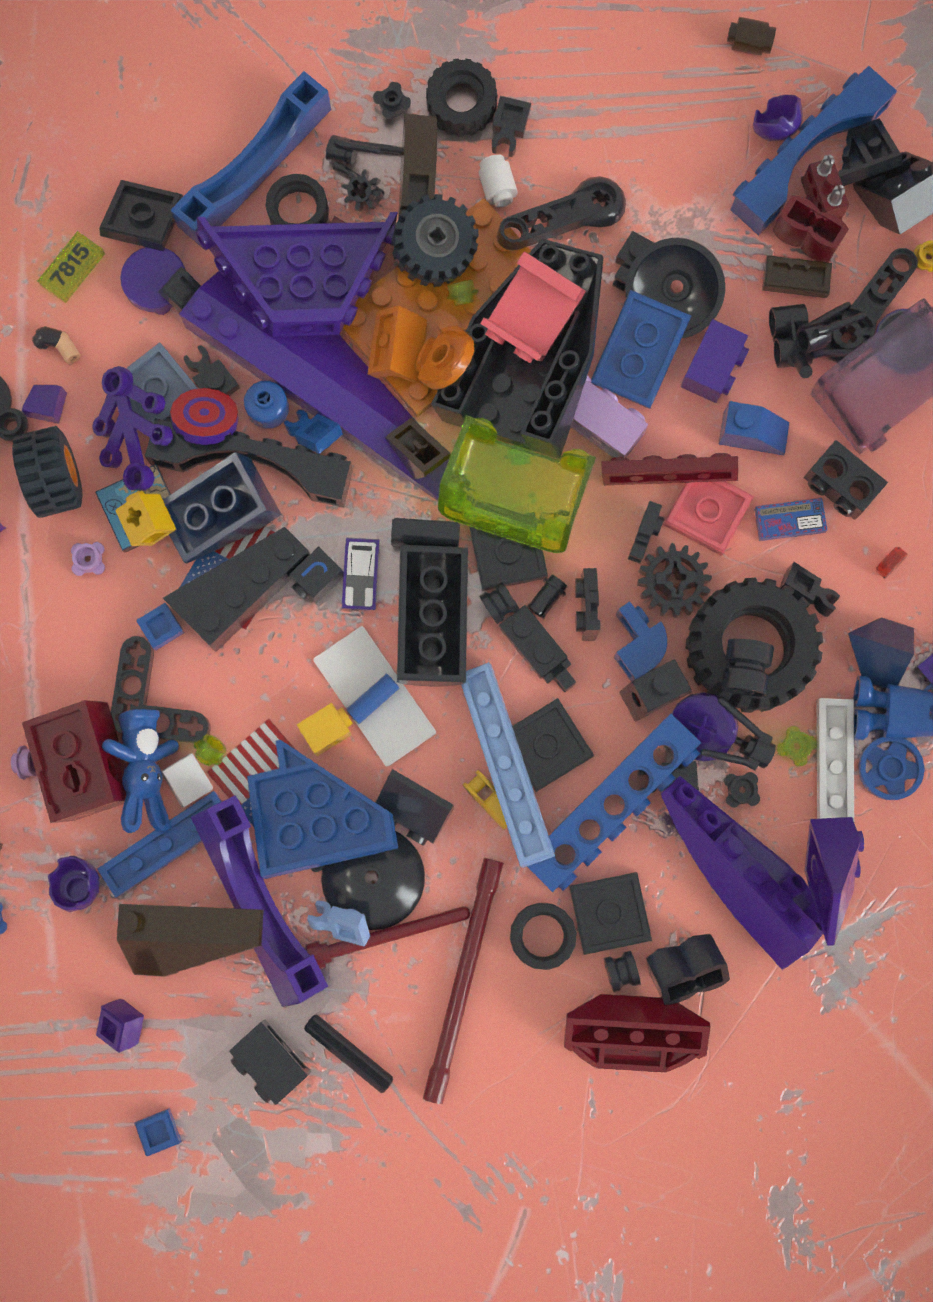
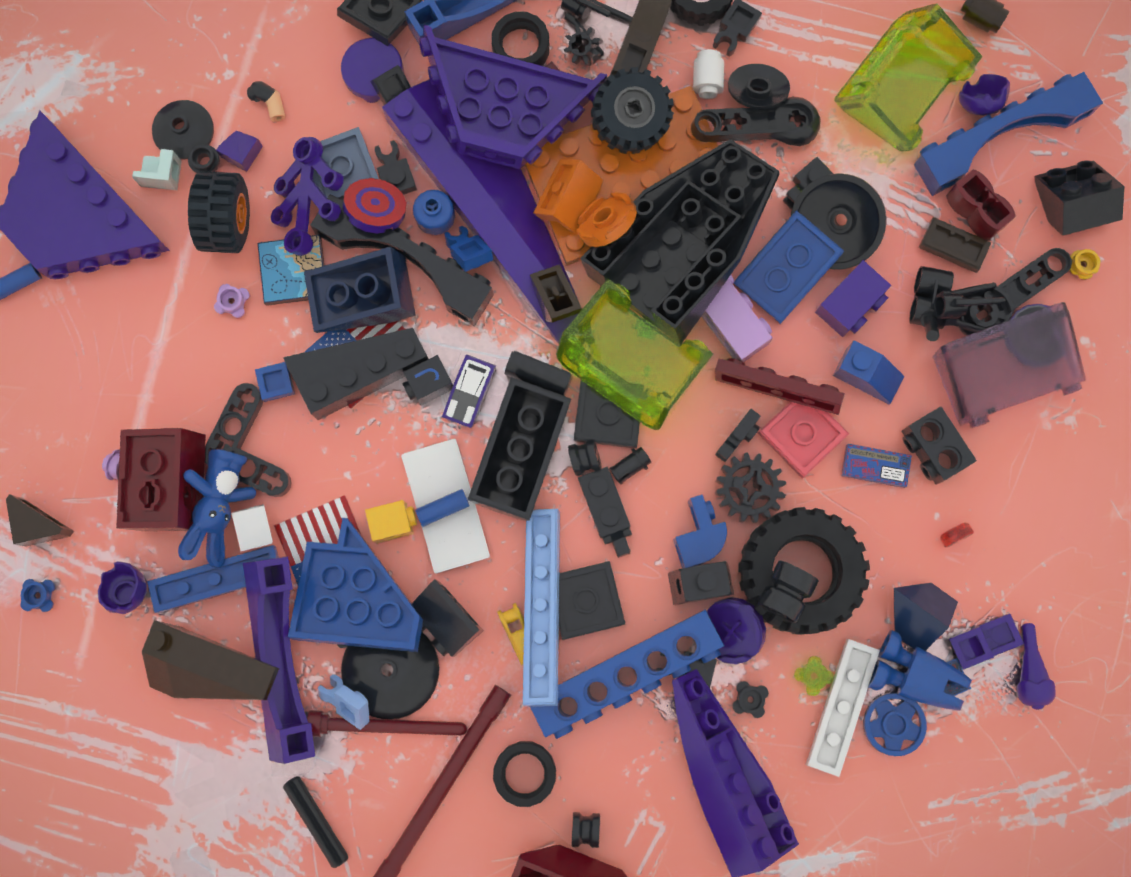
camera: 20 degrees right, 0 degrees up
clear neon green tile [37,231,106,303] -> none
dark purple slope [96,999,144,1053] -> none
yellow brick [115,491,176,546] -> none
blue tile [135,1108,182,1157] -> none
clear neon green plate [194,734,226,766] -> none
black brick [229,1019,311,1105] -> none
clear neon green plate [447,280,479,306] -> none
coral panel [480,252,586,363] -> none
black tile [569,872,652,955] -> none
black wing [575,568,601,641] -> none
black brick [646,934,730,1005] -> none
black plant [700,697,776,771] -> none
black plate [779,562,840,617] -> none
dark red piece [801,154,849,221] -> none
dark purple slope [804,817,864,946] -> none
black wing [838,118,902,186] -> none
none -> black dish [728,64,790,109]
none -> clear neon green windscreen [834,3,983,151]

